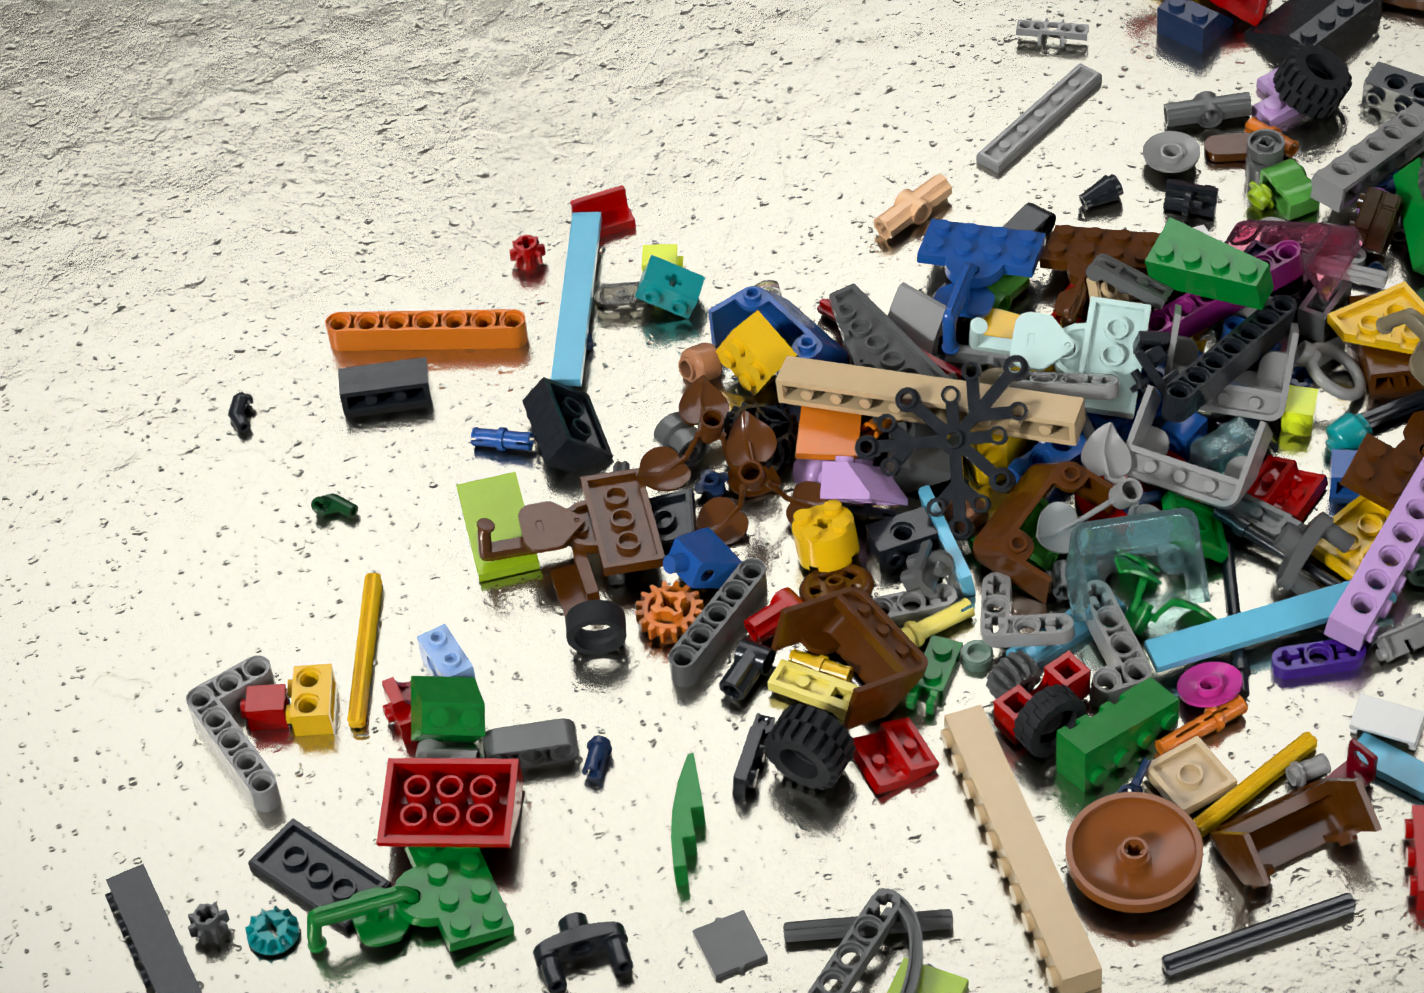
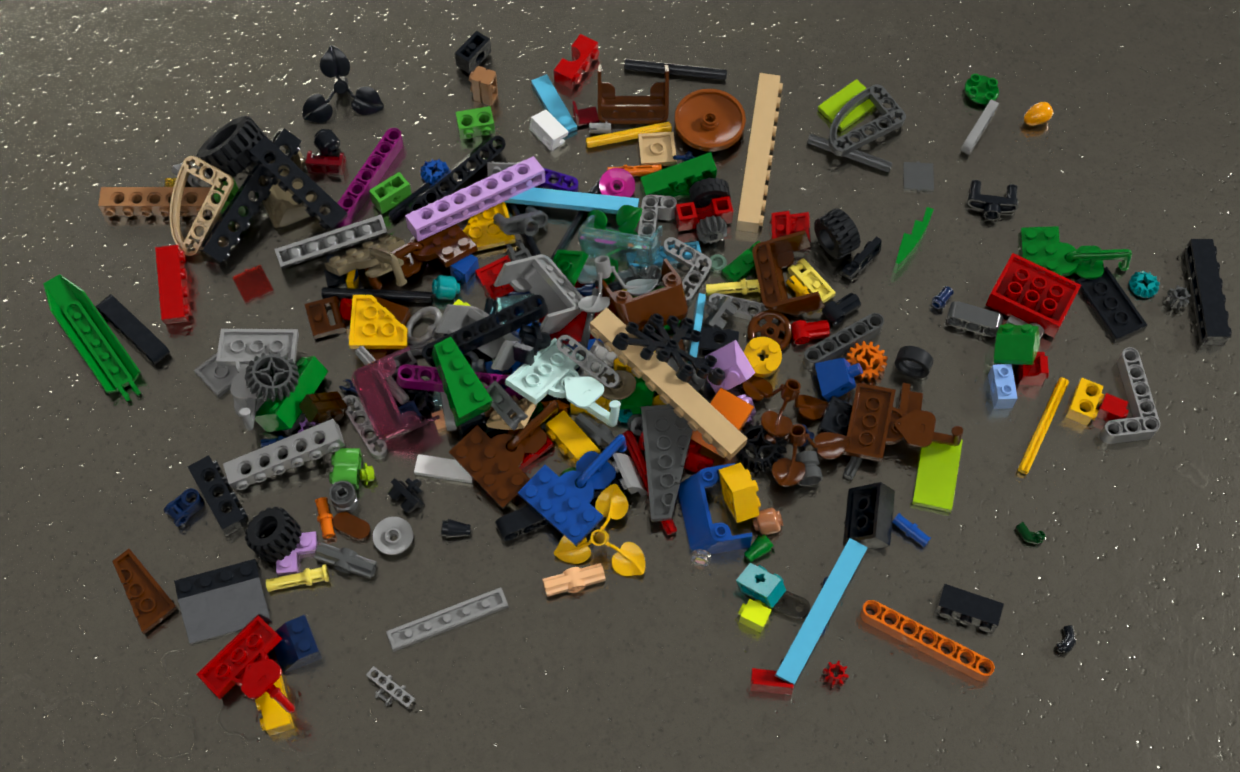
camera: 160 degrees left, 15 degrees up
none -> light yellow pin [266,564,329,592]
none -> yellow plant [554,484,646,576]
none -> green cone [743,534,774,562]

